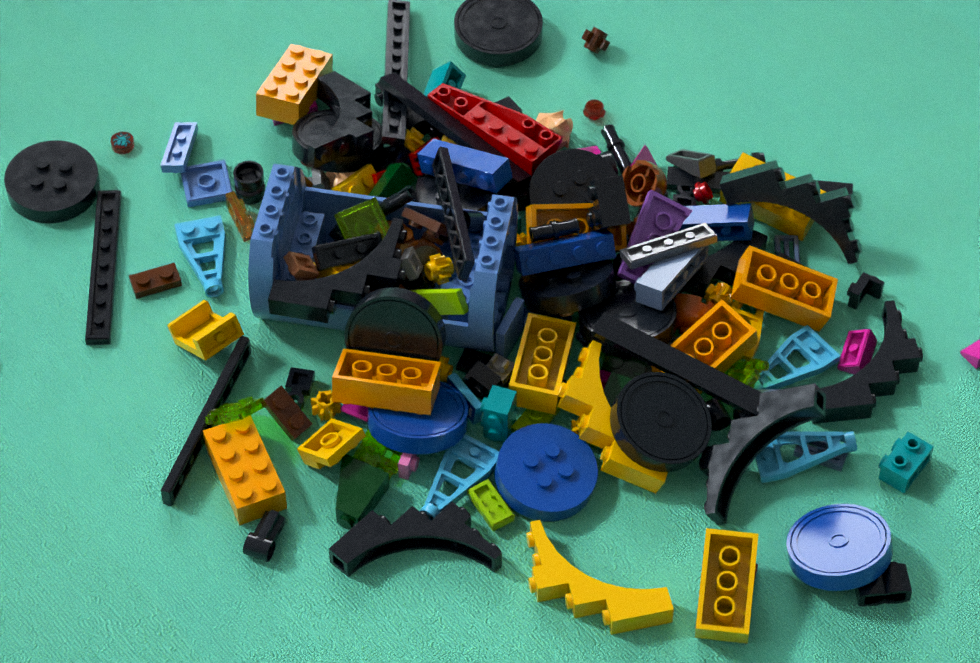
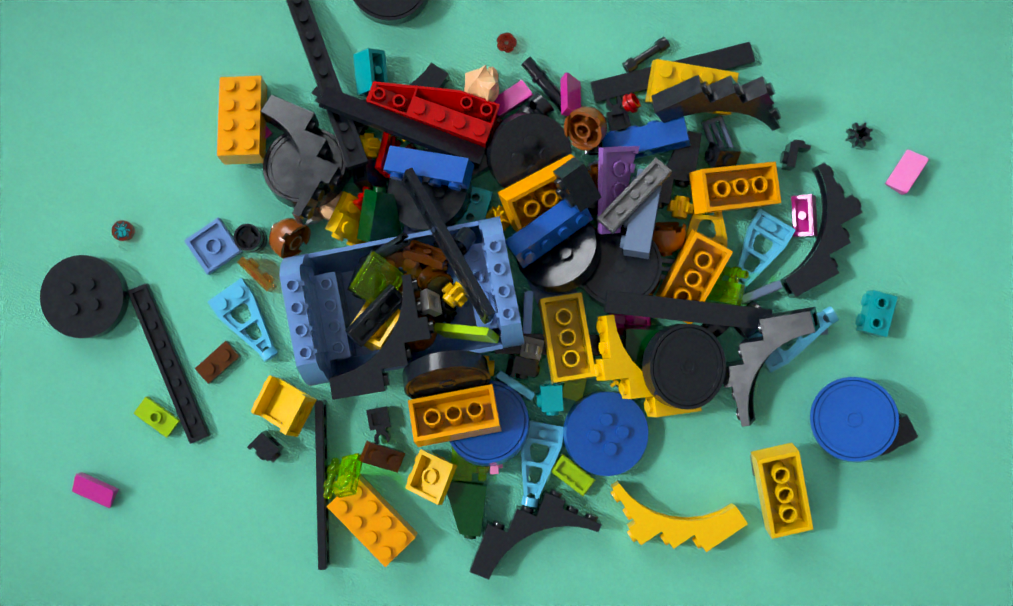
camera: 20 degrees left, 35 degrees up
medium blue plate [160,122,198,173] -> none
black piece [243,510,286,562] -> none
nougat bracket [283,251,319,281] -> none
yellow gear [311,390,341,421] -> none
black pin [529,218,580,243] -> none
dark grey slope [666,149,716,178] -> none
none -> lime plate [133,396,180,438]
none -> black brick [247,430,284,463]
none -> black gear [845,122,873,148]

